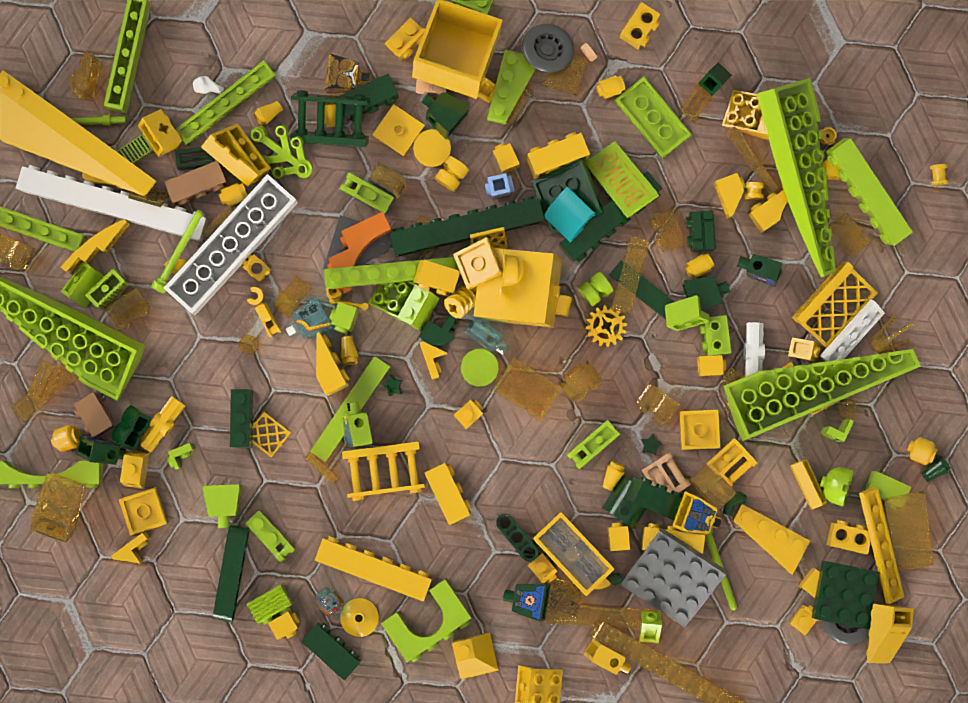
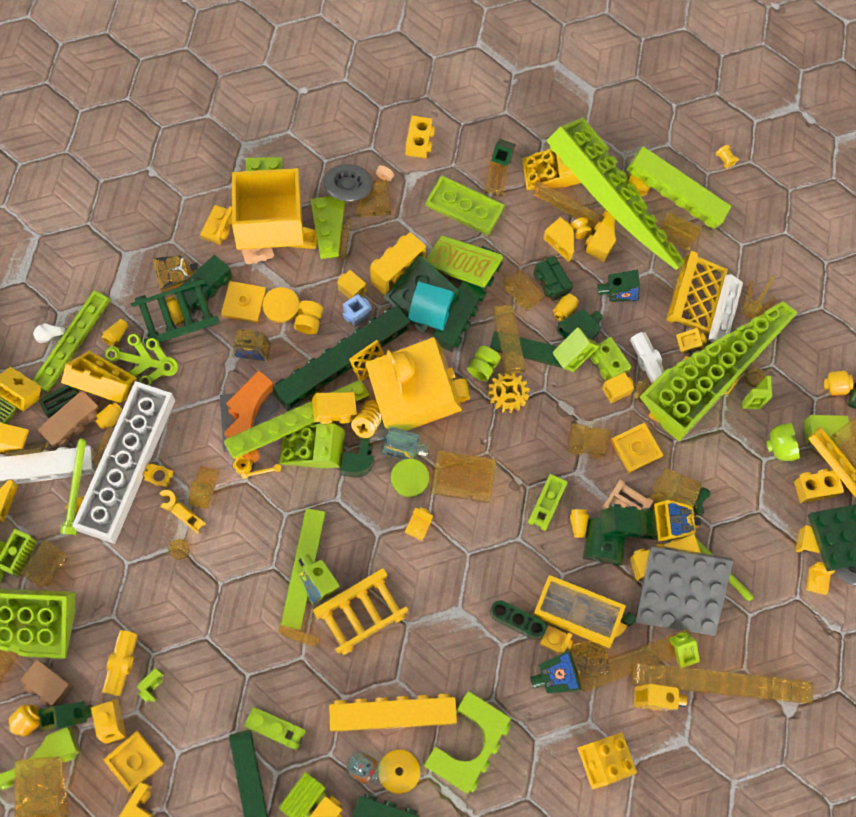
camera: 30 degrees left, 15 degrees down
dark green brick [111,405,151,451] -> none
lime torso [203,484,242,528] -> none
dark green brick [230,389,253,448] -> none
yellow window [252,412,291,458] -> none
clear light blue torso [285,296,334,340] -> none
yellow slope [316,332,350,396] -> none
lime brick [329,302,360,335] -> none
lime plate [339,172,395,215] -> none
yellow cone [340,336,359,365] -> none
dark green piece [383,374,403,397] -> none
yellow slope [420,342,448,380] -> none
dark green torso [422,92,470,139] -> none
yellow brick [425,463,472,525] -> none
yellow slope [452,632,498,679] -> none
yellow tile [453,237,503,290] -> none
clear yellow brick [557,359,602,403] -> none
yellow brick [596,75,625,99] -> none
yellow brick [607,522,630,551] -> none
dark green piece [641,434,662,456] -> none
yellow plate [706,438,757,489] -> none
yellow wing [732,504,810,575] -> none
yellow piece [790,458,827,509] -> none
yellow plate [820,127,837,145] -> none

